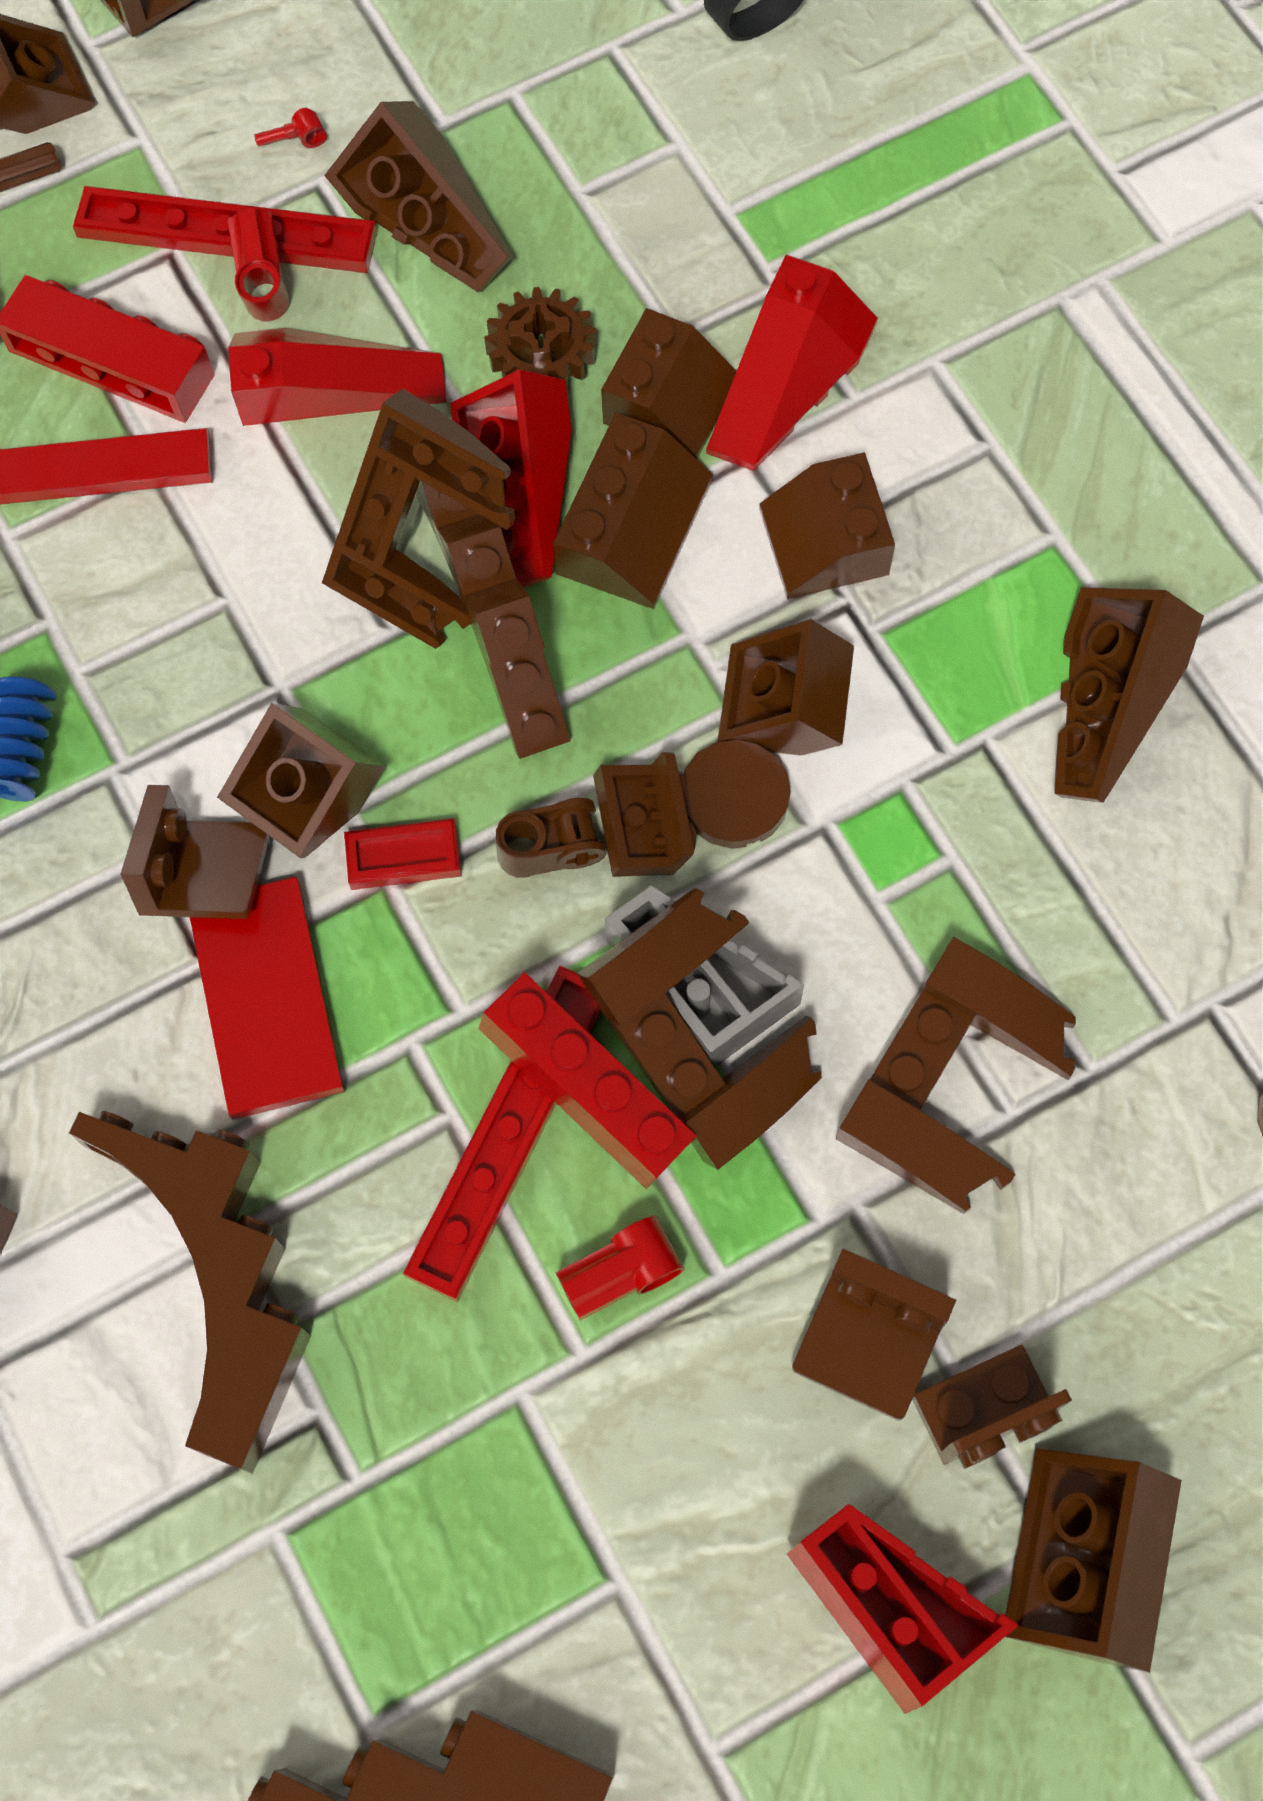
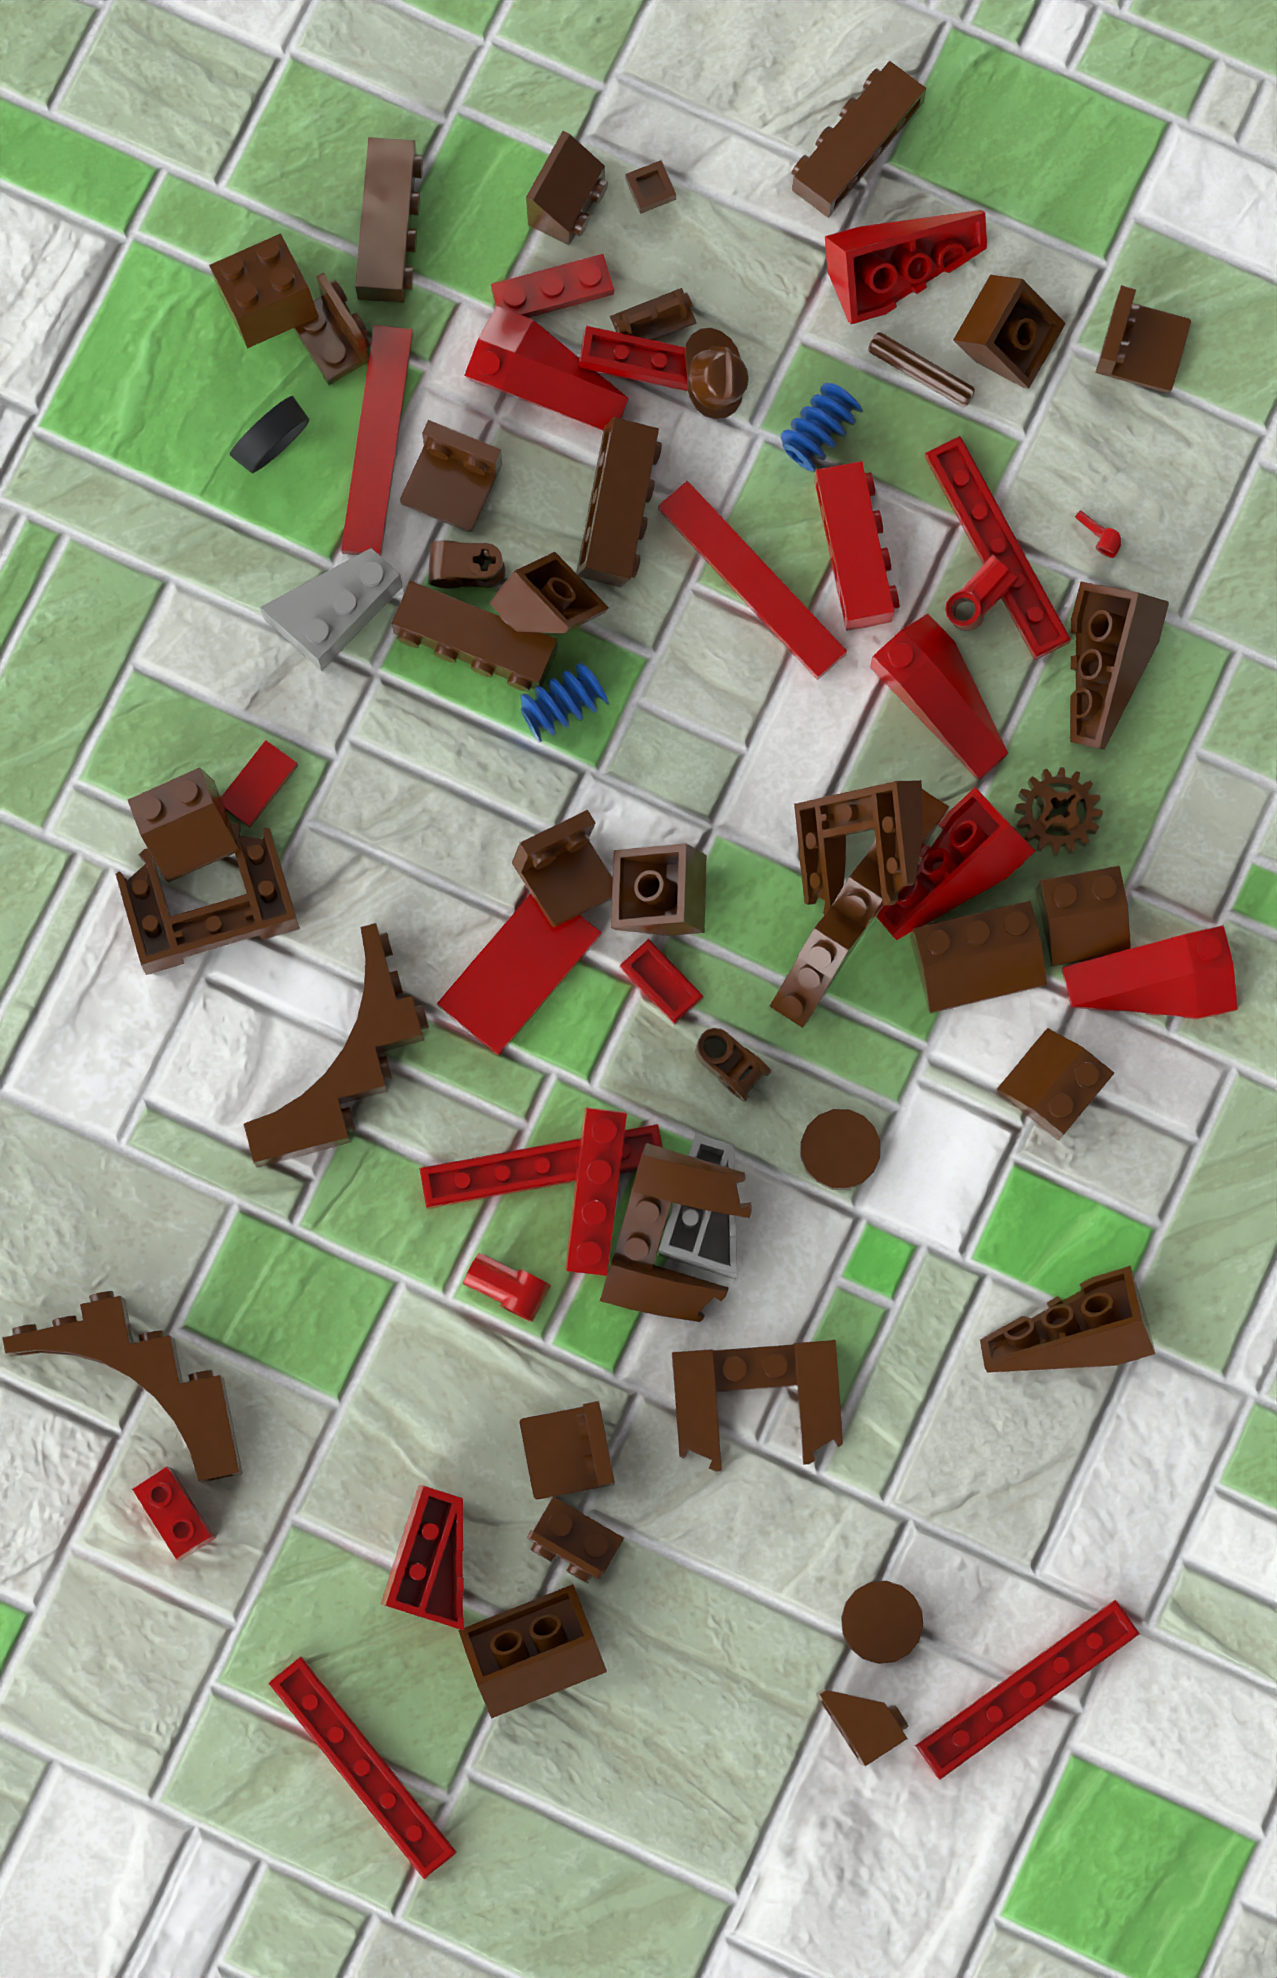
camera: 50 degrees right, 10 degrees up
reddish brown bracket [593,752,696,877] -> none
reddish brown slope [717,619,854,756] -> none

